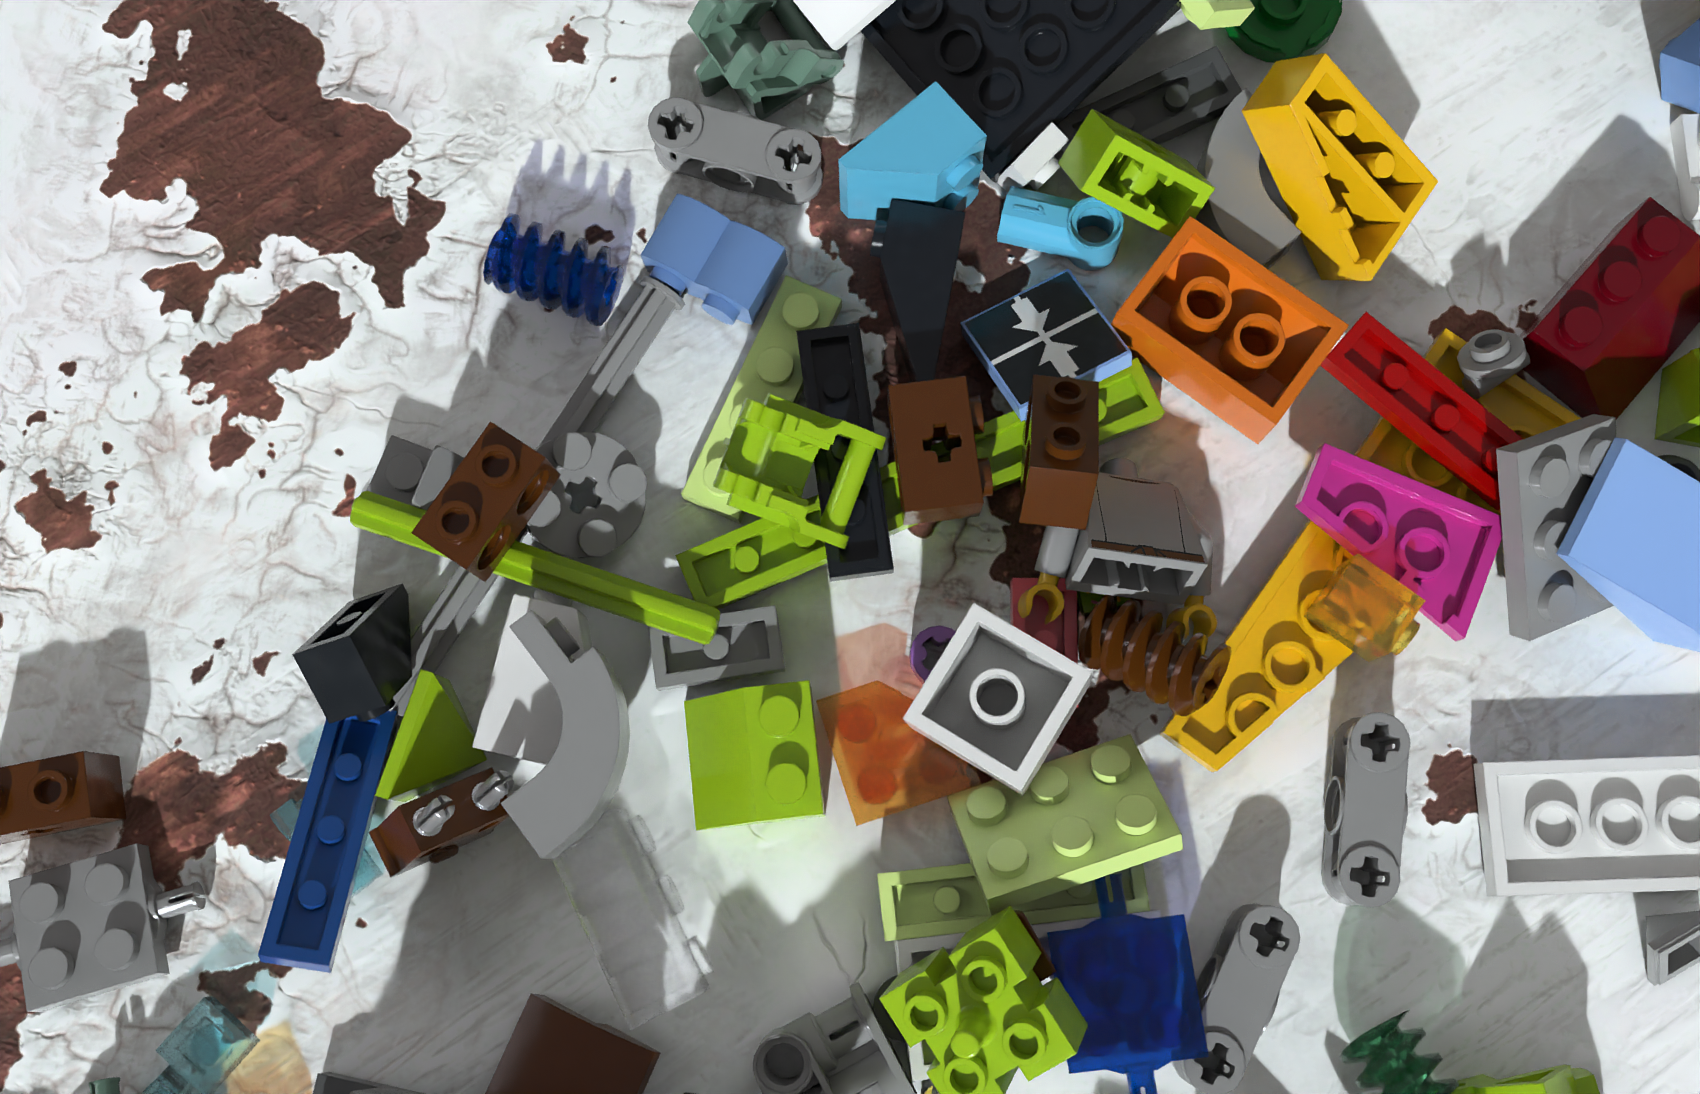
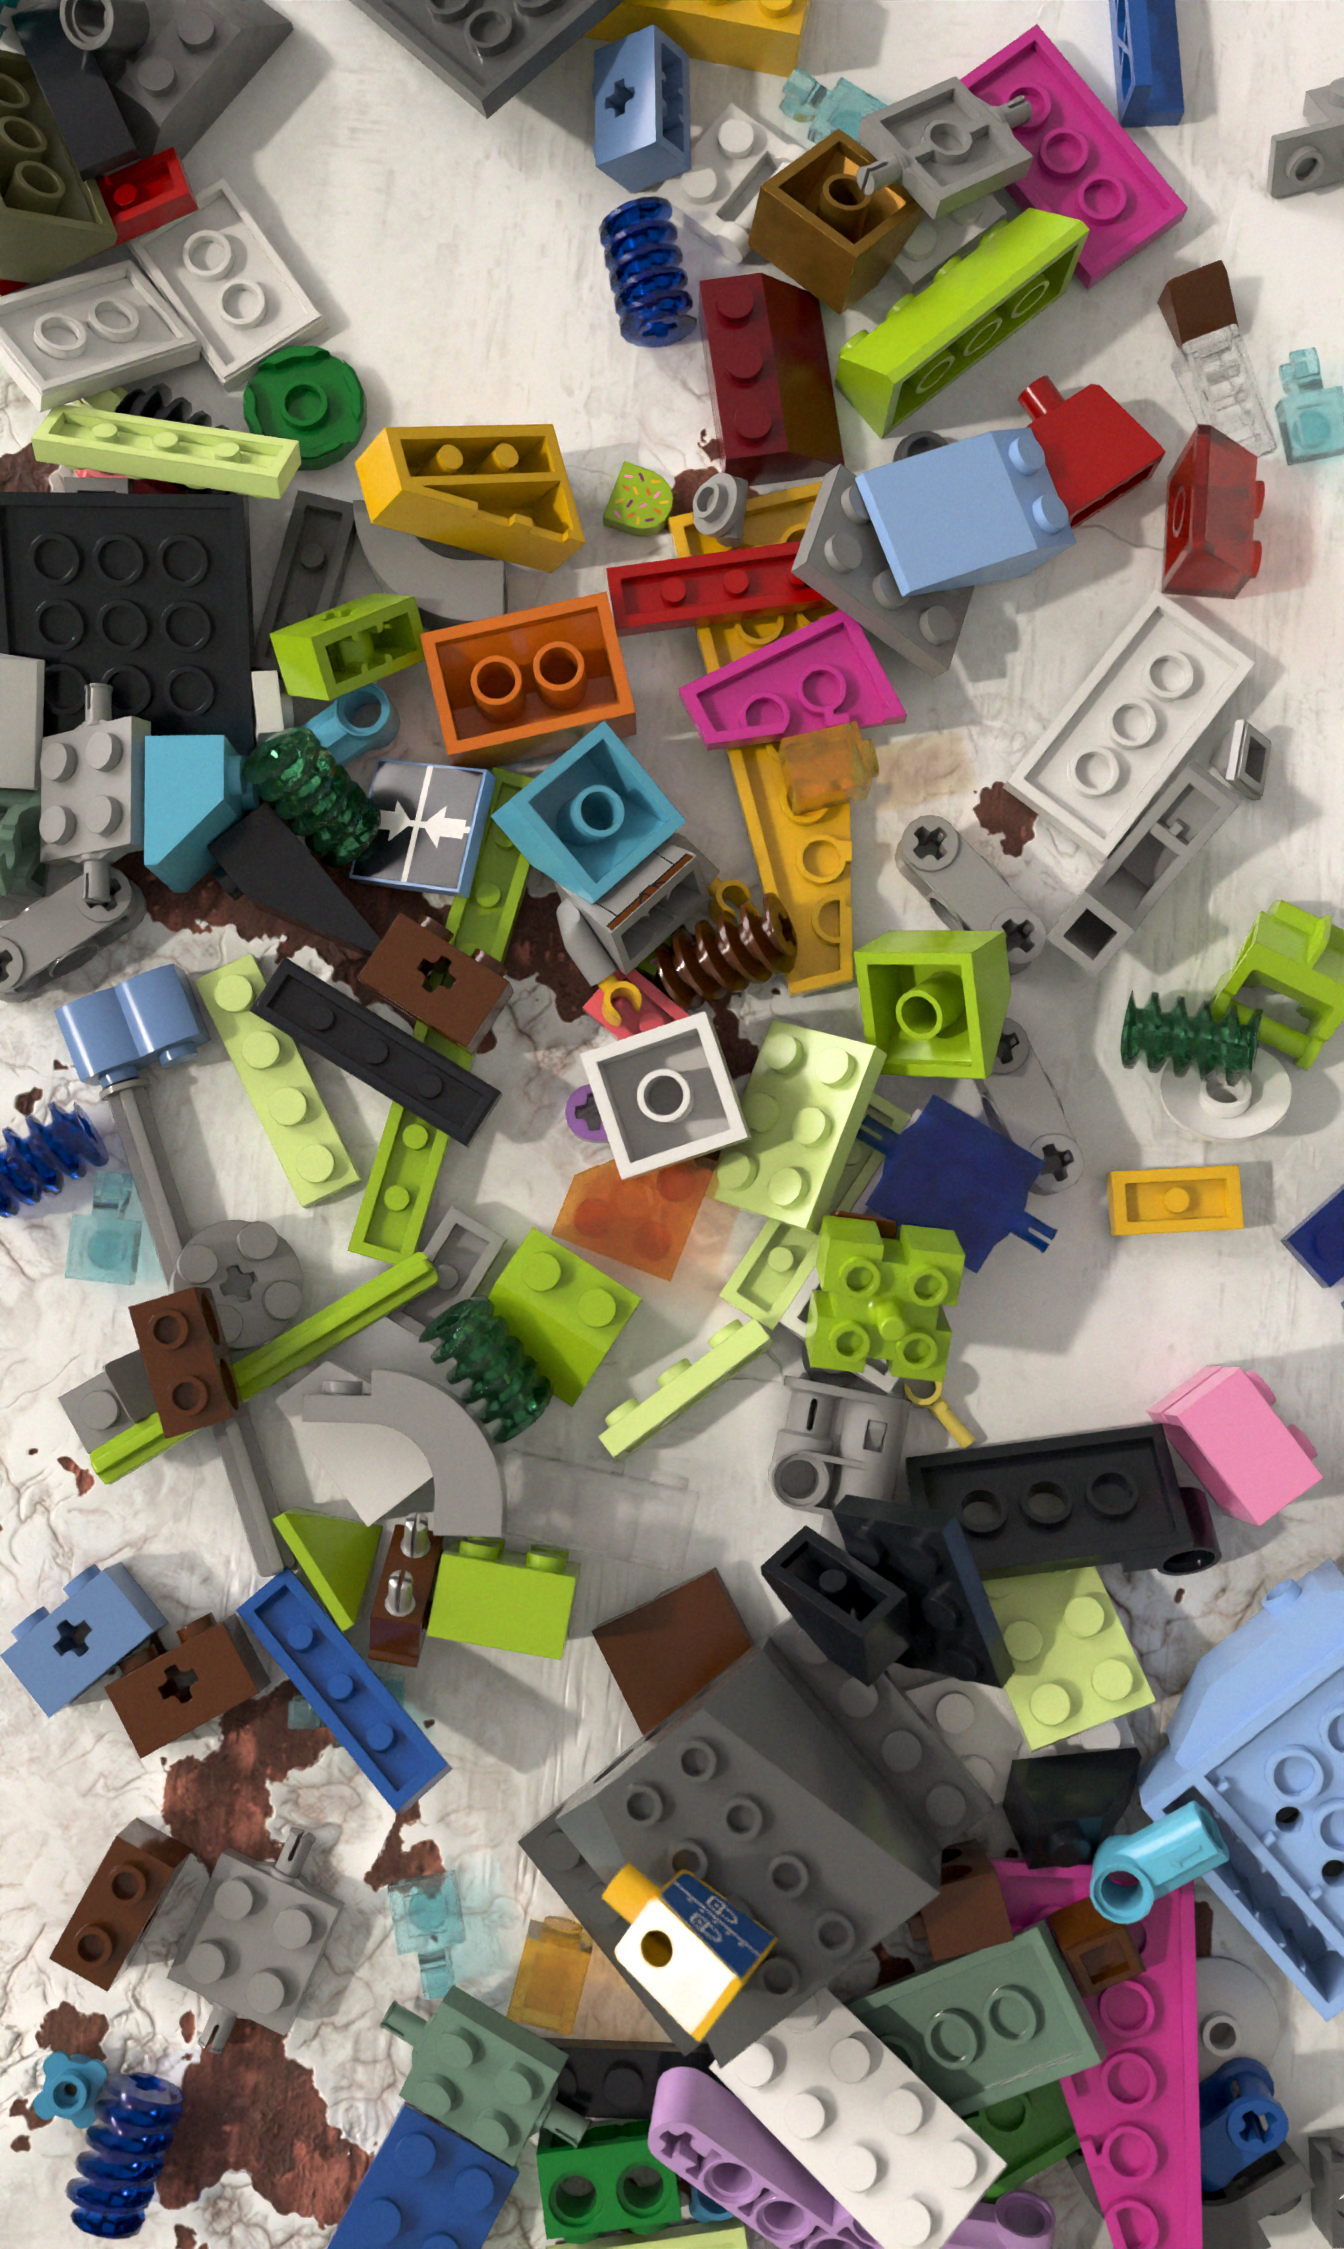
camera: 55 degrees left, 5 degrees up
black slope [292,583,412,724] -> none
lime piece [713,393,887,549] -> none
reddish brown brick [1019,375,1099,530] -> none
none -> medium blue brick [0,1562,169,1718]
none -> light grey plate [39,683,151,903]
none -> clear light blue plate [65,1171,143,1285]
none -> reddish brown brick [104,1612,271,1759]
none -> clear green piece [241,727,381,867]
none -> clear green piece [418,1296,554,1445]
none -> lime brick [427,1536,581,1660]
none -> medium azure slope [491,721,687,904]
none -> yellowish green plate [598,1317,773,1462]
none -> clear blue piece [599,196,697,348]
none -> lime tile [603,461,673,537]
none -> lime slope [854,930,1011,1079]
none -> light grey arch [1045,760,1243,978]

